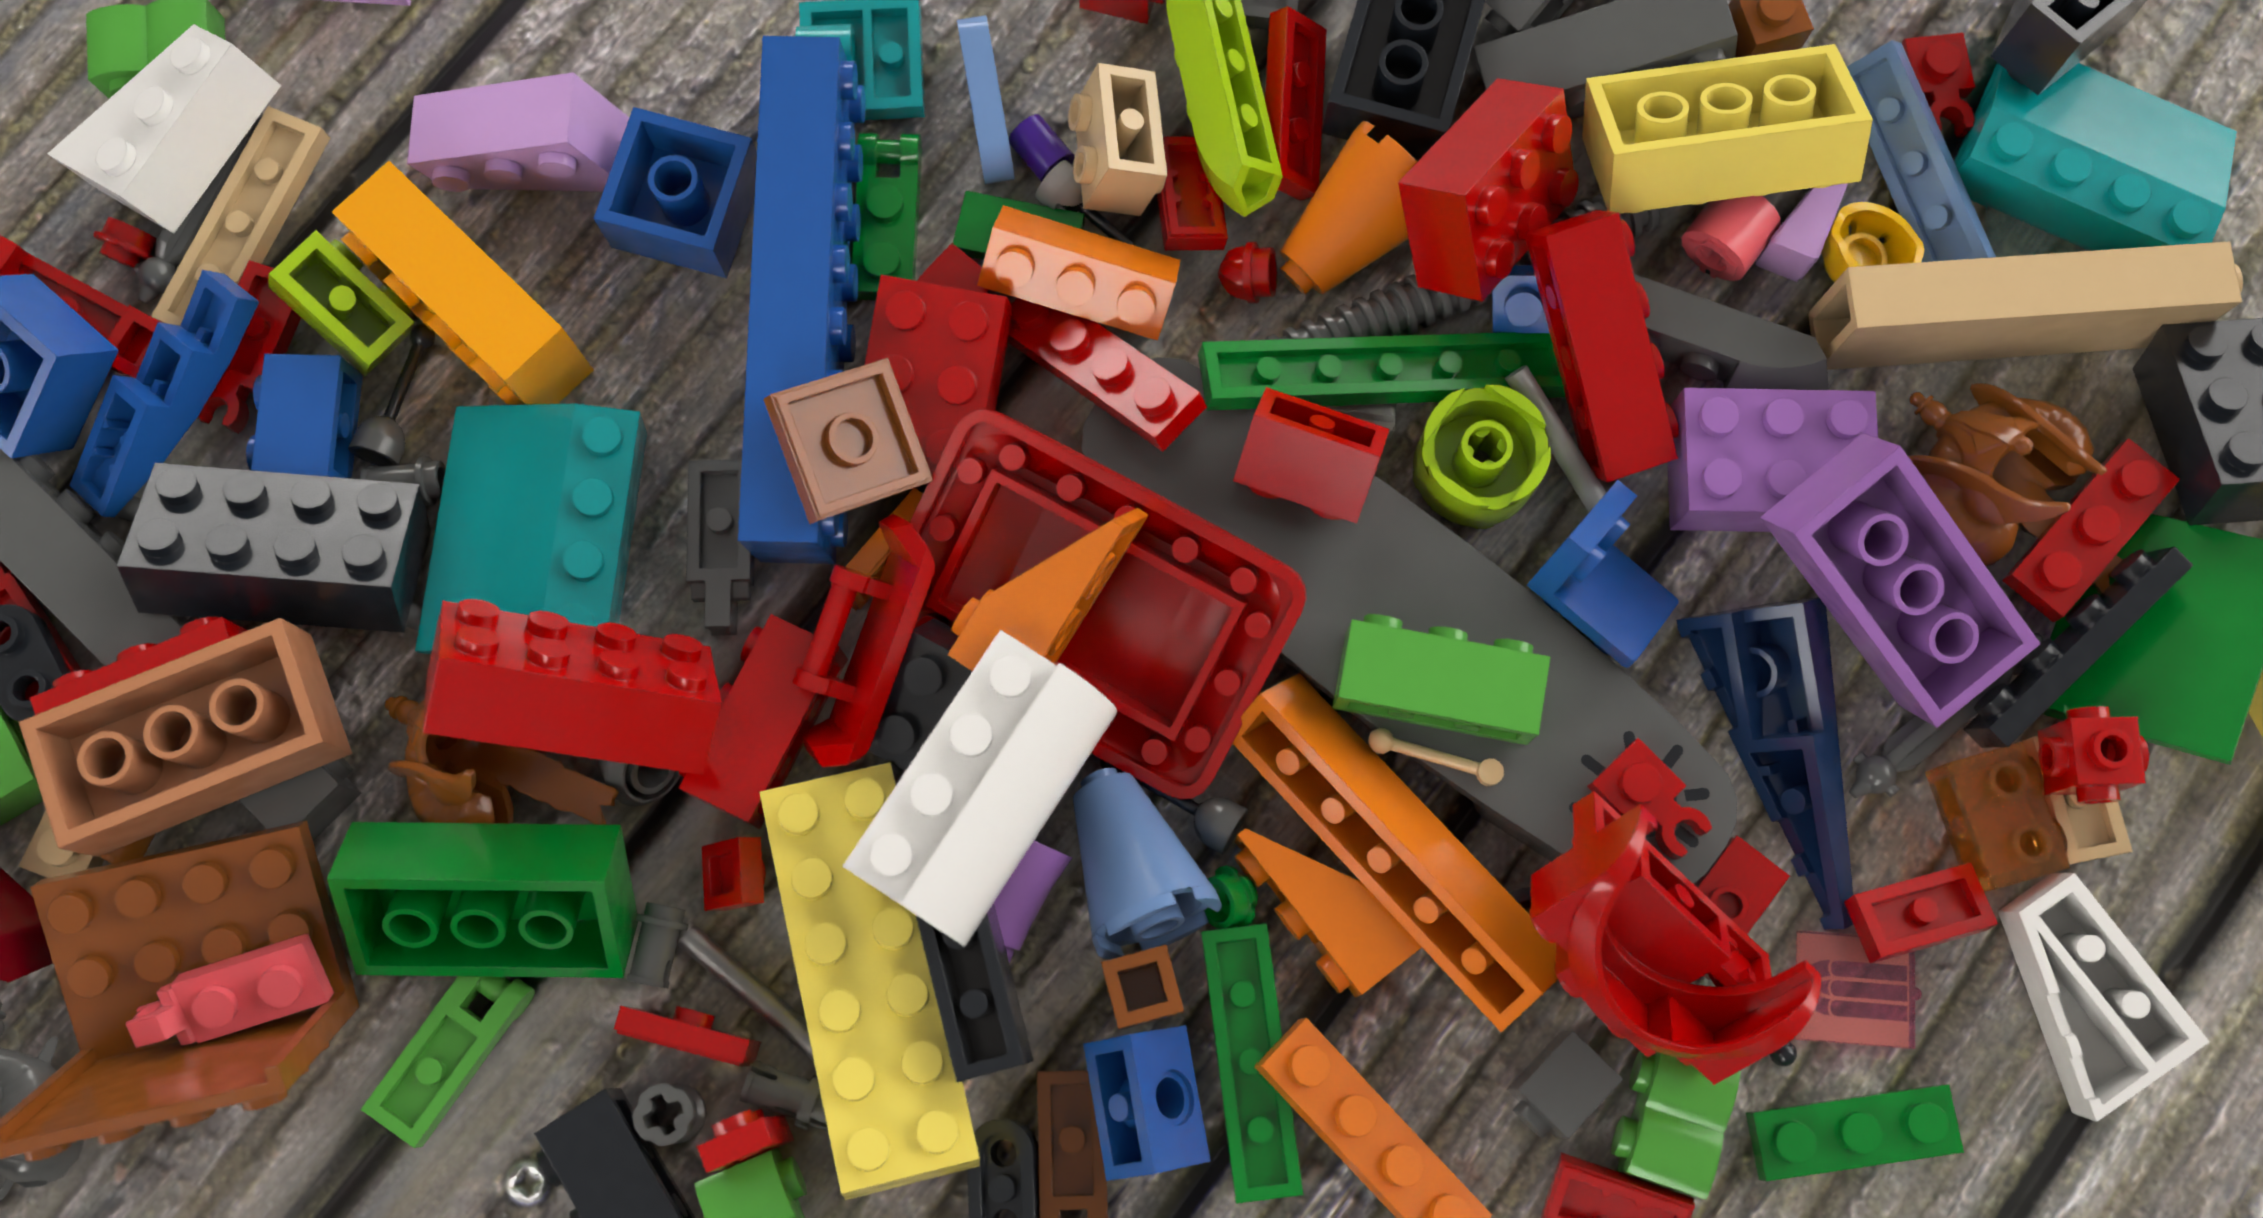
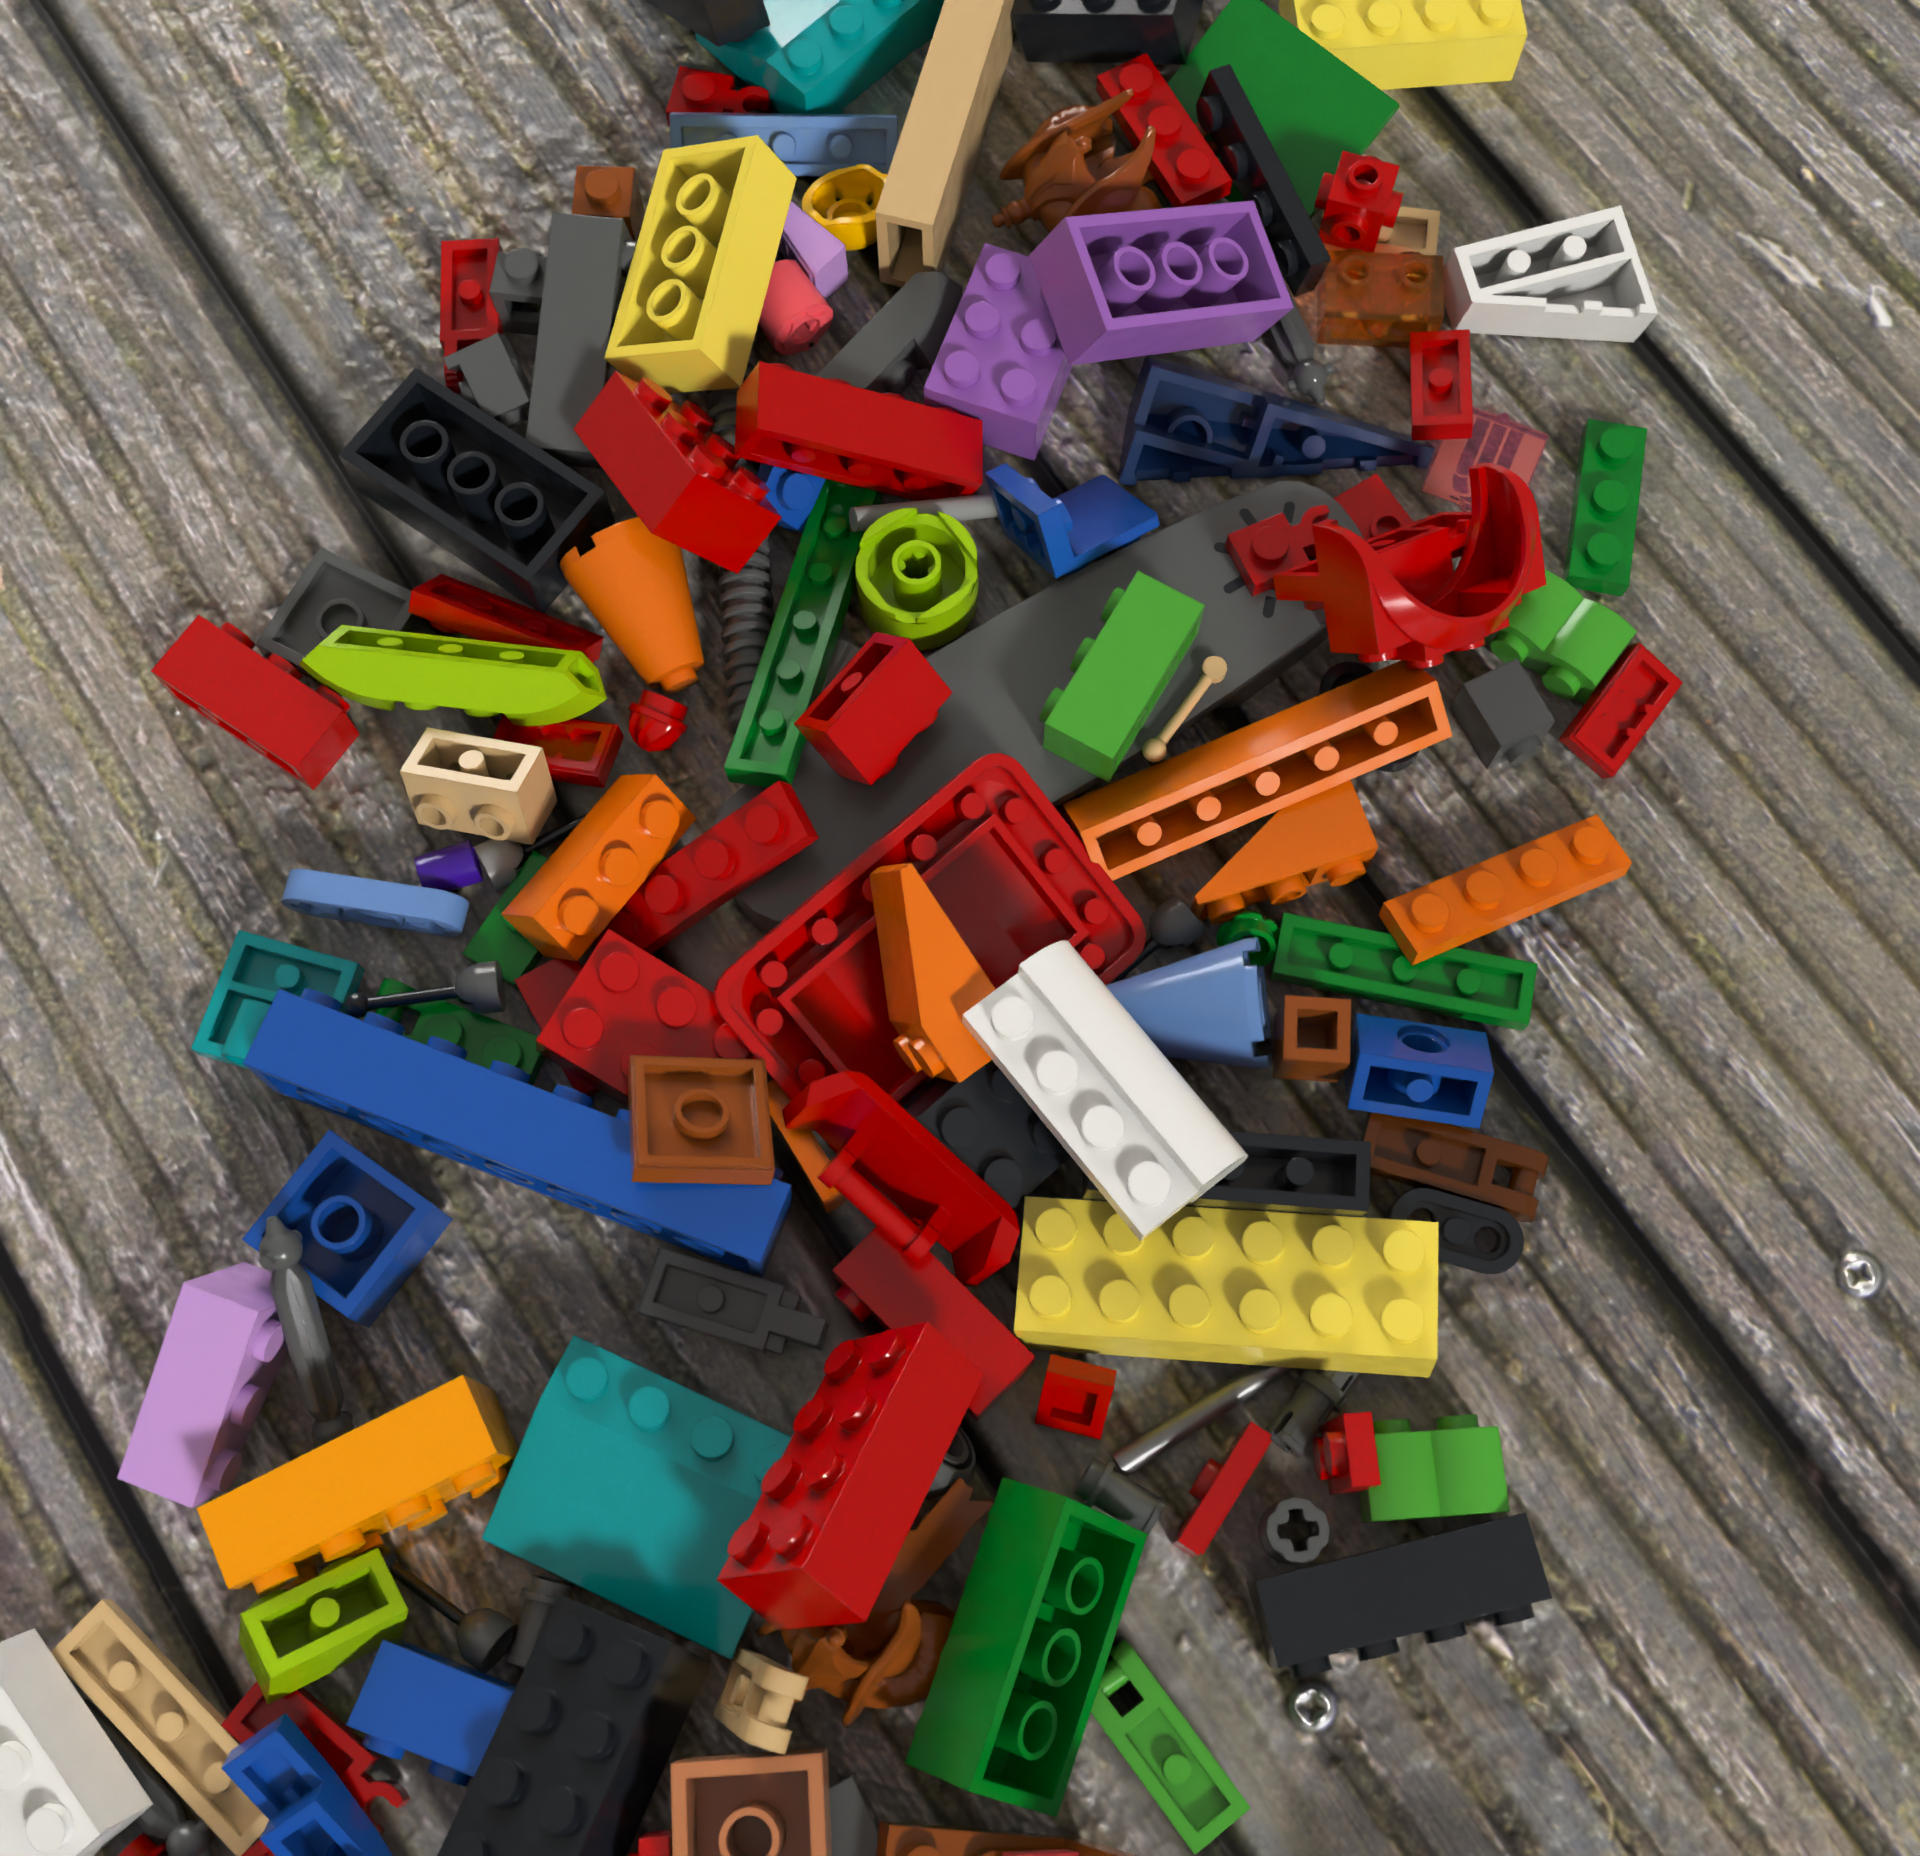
camera: 70 degrees left, 5 degrees down
none -> dark grey wheel [259,1215,354,1449]
none -> hinge [344,960,506,1018]
none -> tan plate [713,1647,809,1754]

